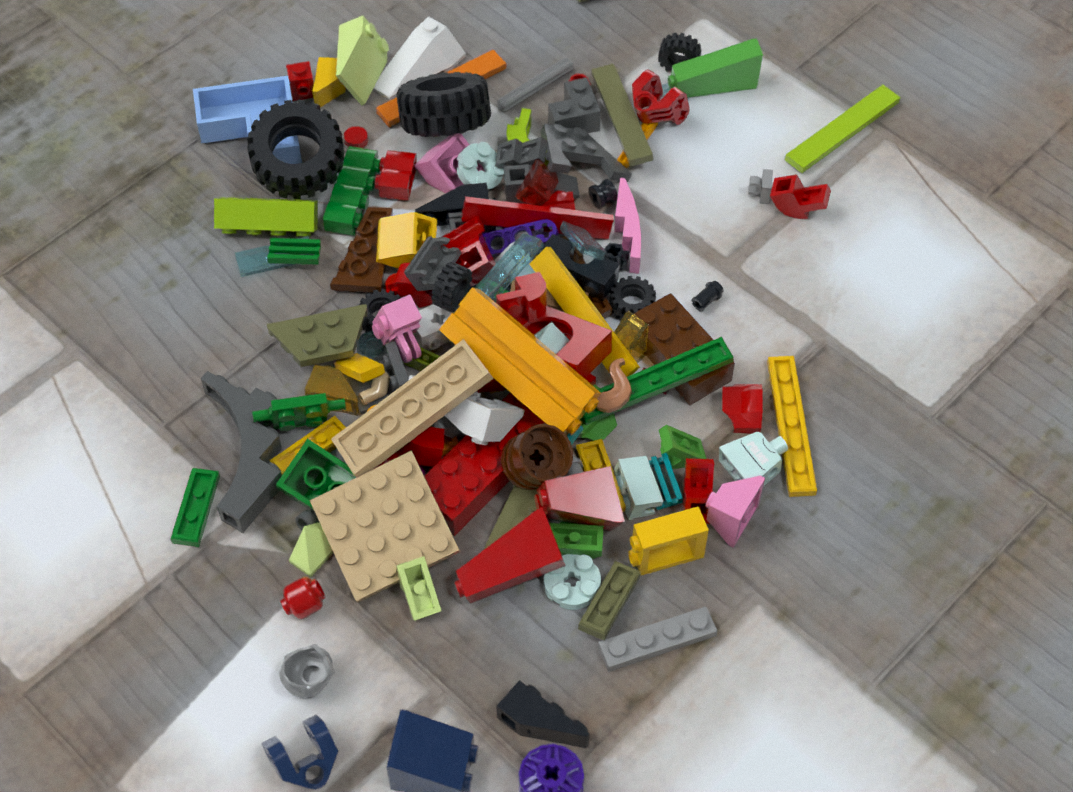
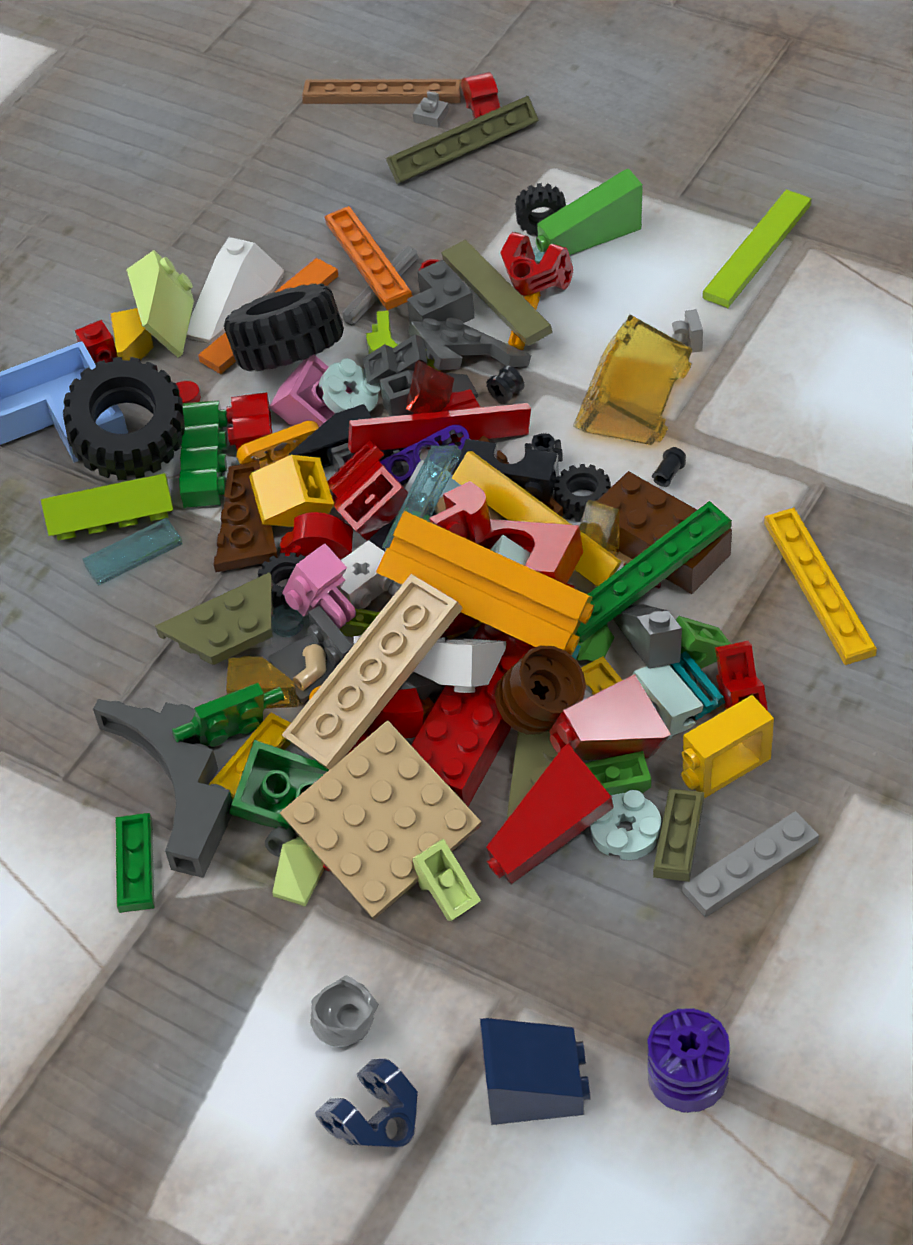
camera: 10 degrees left, 5 degrees down
green tile [267,238,321,265] -> none
red head [280,576,326,619] -> none
yellow tile [334,353,385,383] -> none
dark grey hinge [404,236,462,291] -> none
black tyre [431,262,472,312] -> none
black slope [496,680,590,748] -> none
clear light blue tile [560,221,606,260] -> none
nougat piece [596,358,632,413] -> none
bright pink slope [614,178,641,274] -> none
bright pink slope [705,476,765,548] -> none
light aqua torso [719,432,788,487] -> none
red slope [722,384,763,434] -> none
red brick [770,174,831,219] -> none
none -> light orange beam [236,421,319,468]
none -> orange tile [324,206,413,310]
none -> clear yellow windscreen [573,314,693,445]
none -> dark grey slope [613,604,682,669]

